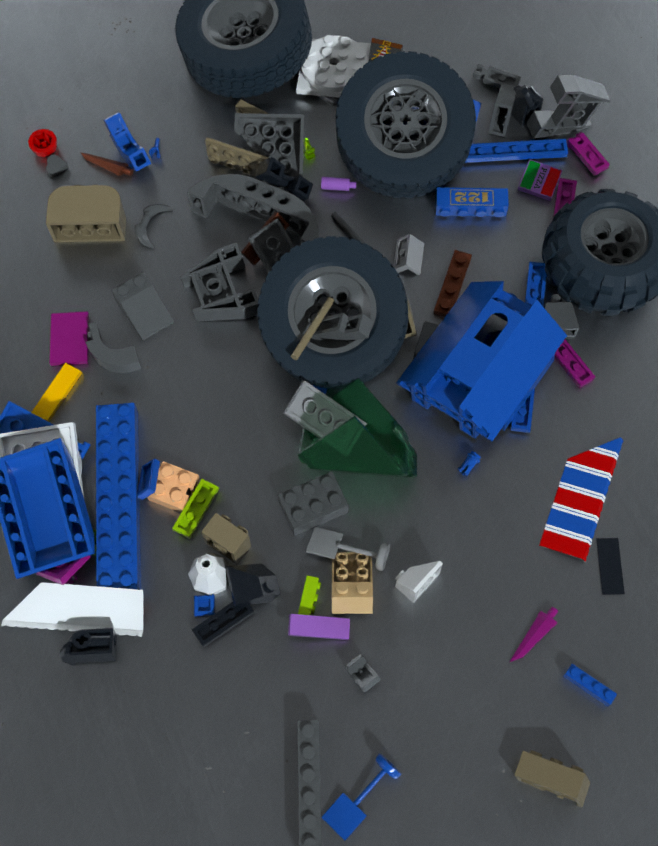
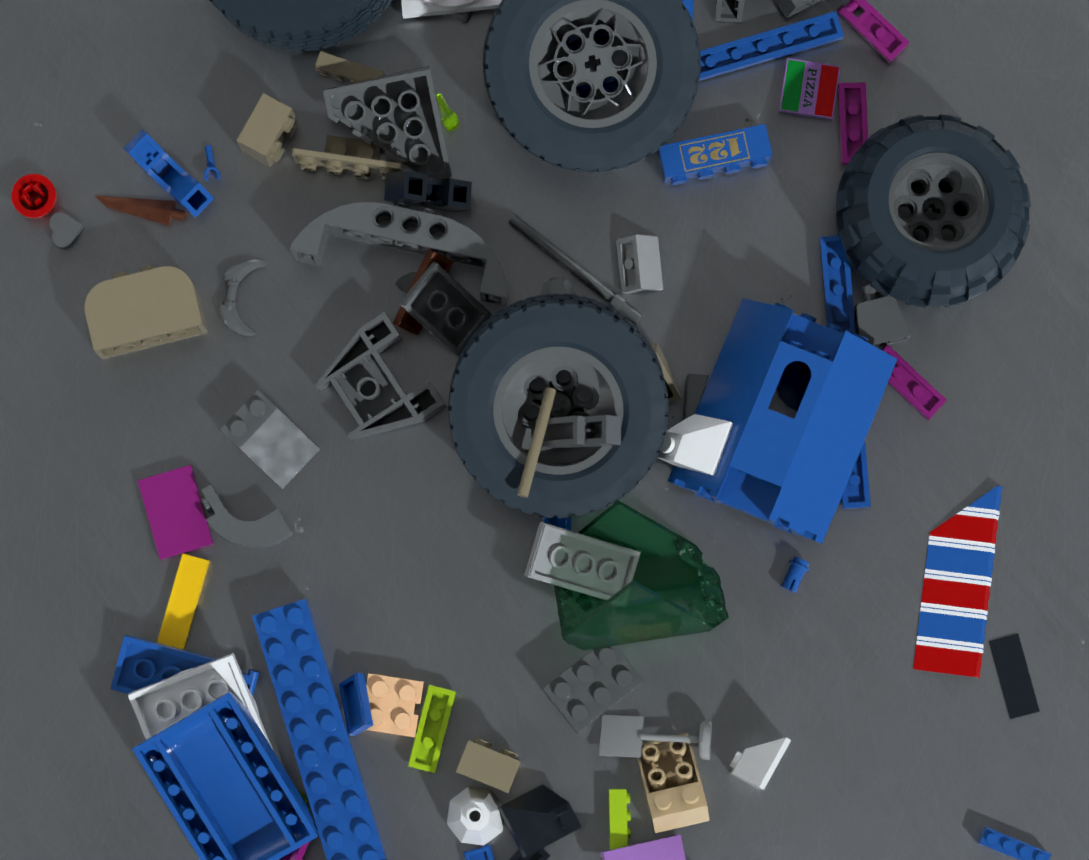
camera: 15 degrees left, 15 degrees up
medium lavender cylinder [321,176,356,191] -> none
copper plate [433,250,472,317] -> none
magenta bar [510,607,558,662] -> none
none -> dark tan brick [236,93,298,168]
none -> white slope [657,414,734,476]

